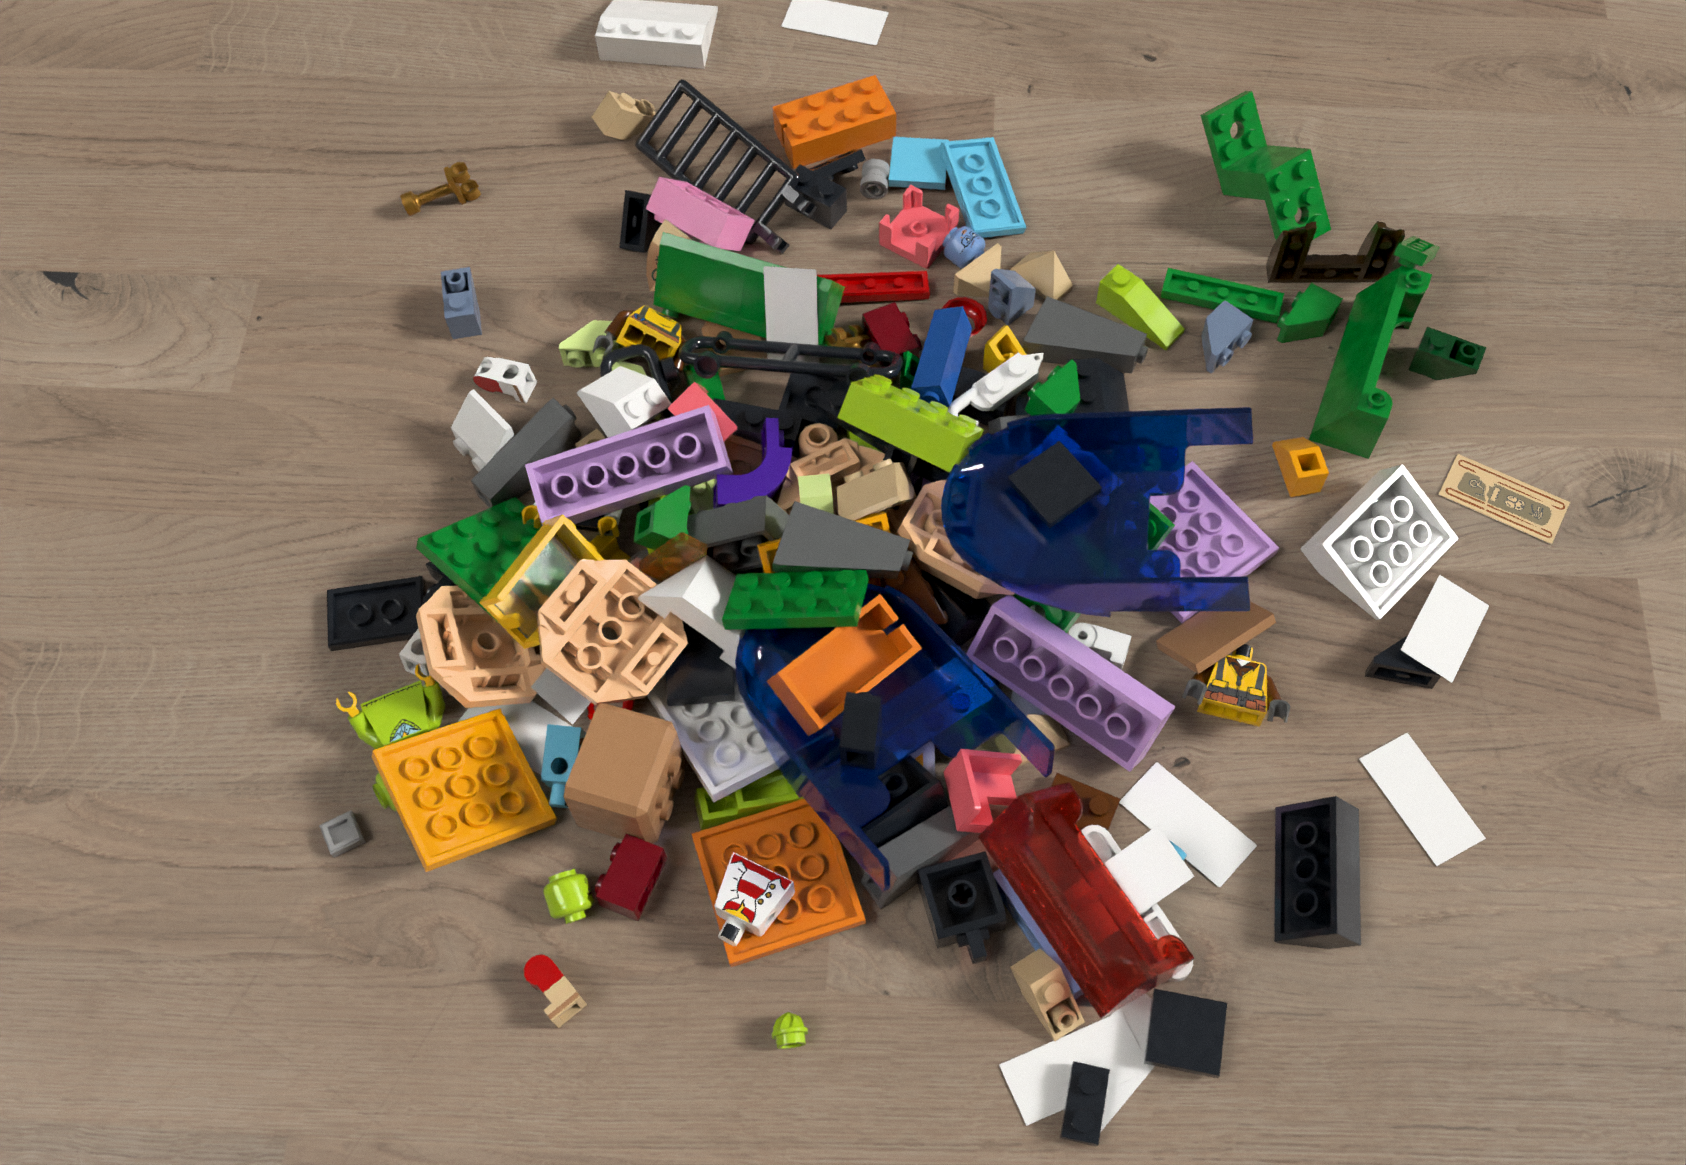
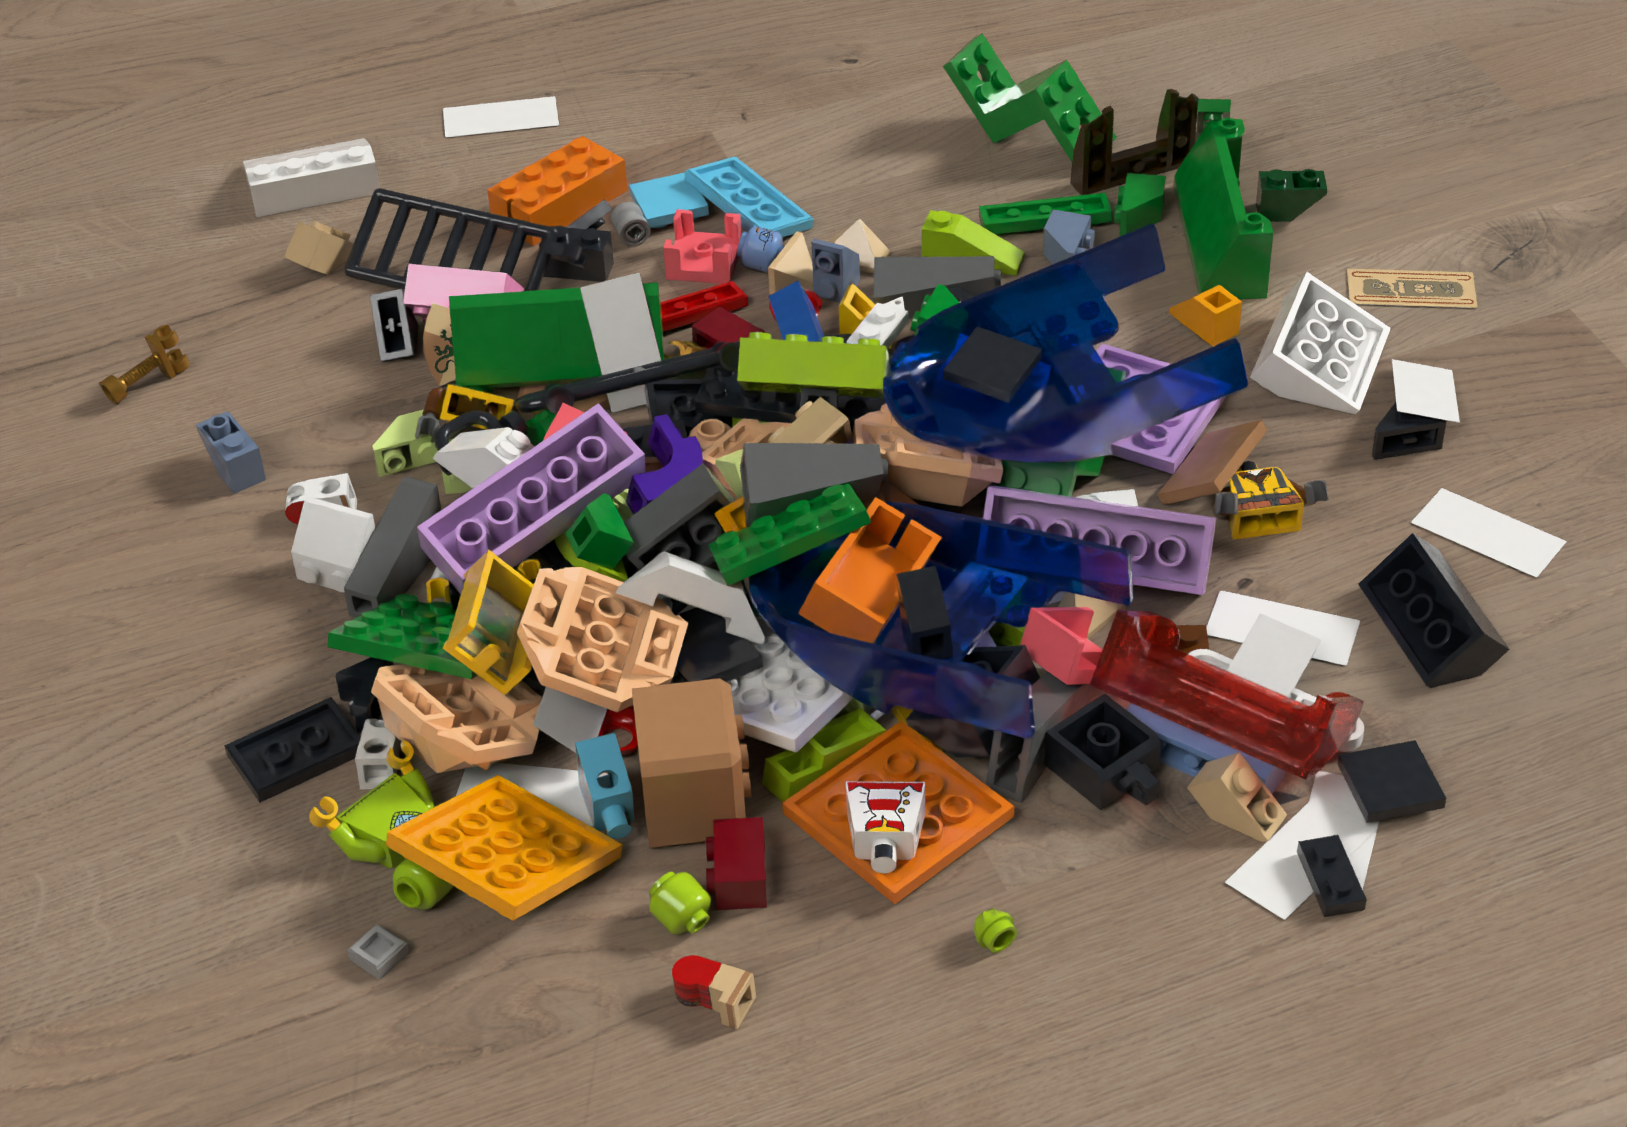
camera: 25 degrees left, 20 degrees down
clear orange plate [639,532,707,582] -> none

